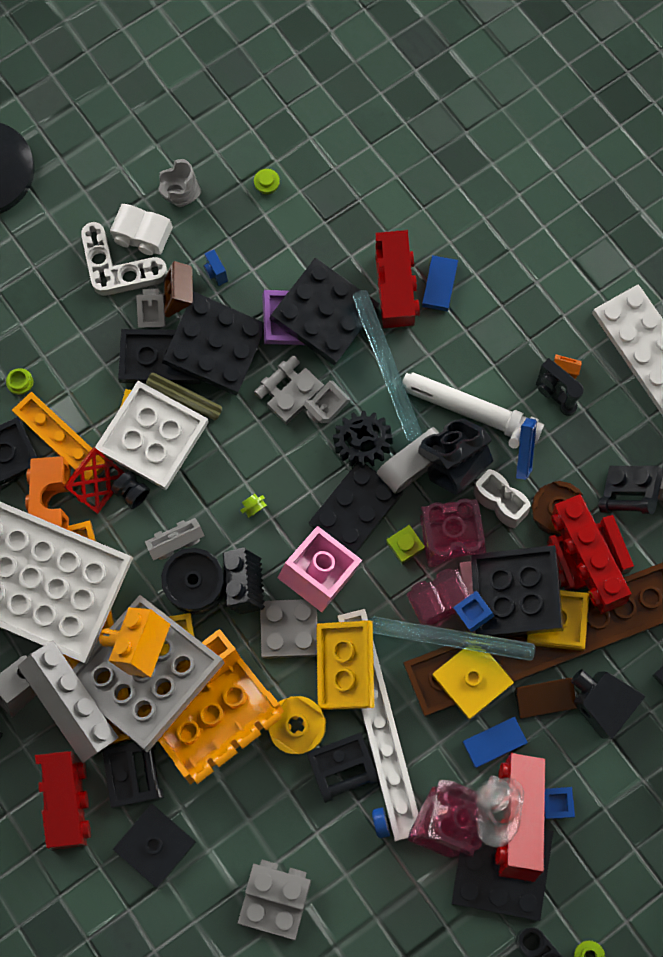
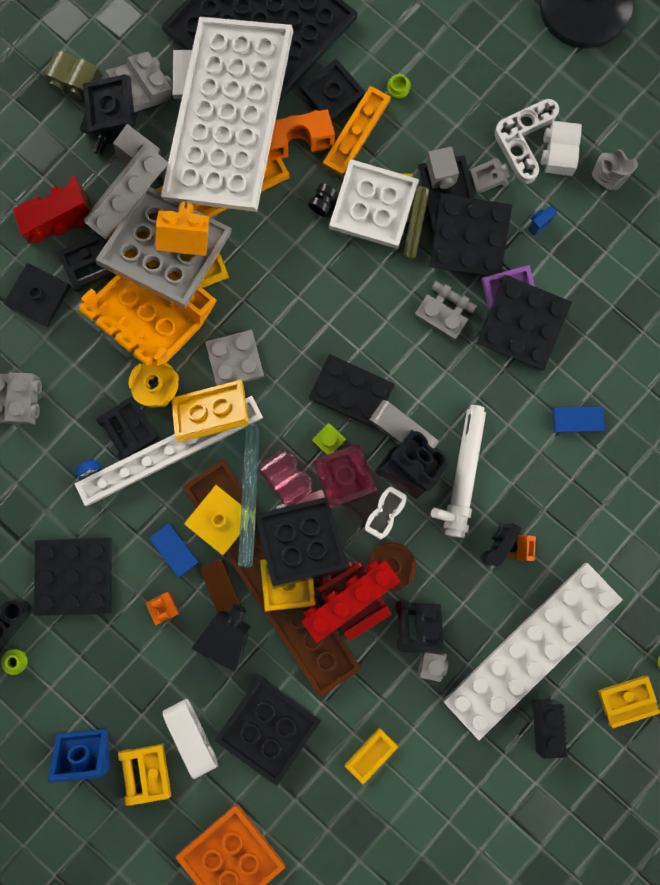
camera: 75 degrees right, 10 degrees up
red window [63,447,125,514] -> none
light grey plate [145,518,205,560] -> none
black wheel [161,548,225,615] -> none
slope [164,261,193,317] -> none
black brick [223,547,265,614] -> none
lime plate [240,494,267,518] -> none
lime plate [254,169,280,194] -> none
bright pink brick [277,526,362,612] -> none
light grey bracket [303,381,351,423] -> none
black gear [333,411,393,468] -> none
clear light blue axle [353,290,422,442] -> none
red wedge [375,230,420,328] -> none
clear pink piece [408,779,489,857] -> none
blue plate [453,591,495,633] -> none
clear piece [476,776,524,847] -> none
brick [496,753,545,882] -> none
blue tile [516,418,537,480] -> none
blue plate [544,787,575,820] -> none
none -> orange tile [145,591,180,626]
none -> light grey brick [426,146,459,189]

